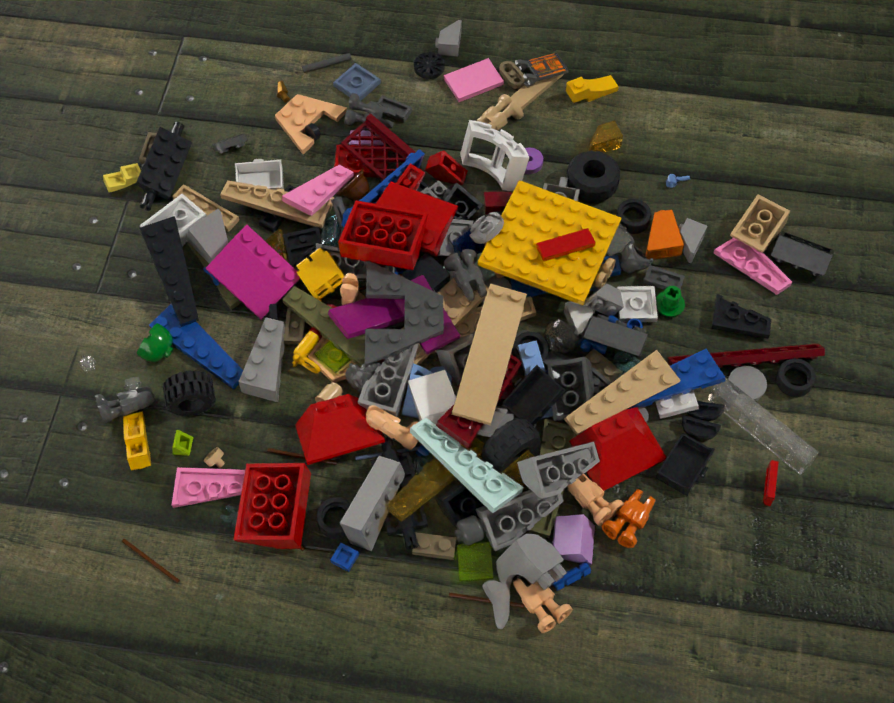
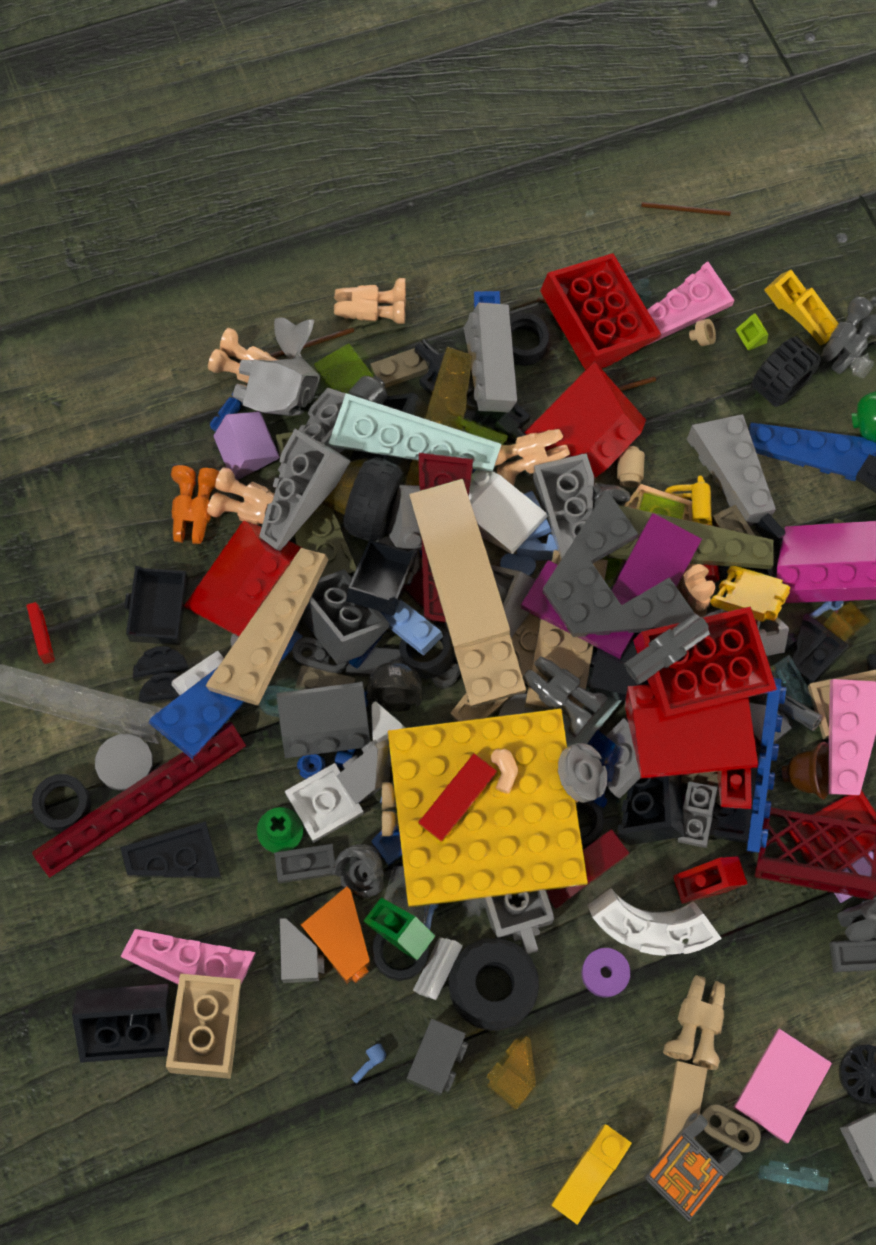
camera: 145 degrees right, 10 degrees up
none -> light nougat piece [334,278,406,324]
none -> green slope [364,897,435,960]
none -> dark grey brick [406,1019,468,1096]
none -> white tile [413,937,463,1000]
none -> clear neon green piece [456,416,508,445]
none -> light nougat arm [491,749,518,794]
none -> dark grey piece [624,613,710,684]
none -> clear light blue plate [758,1161,829,1191]

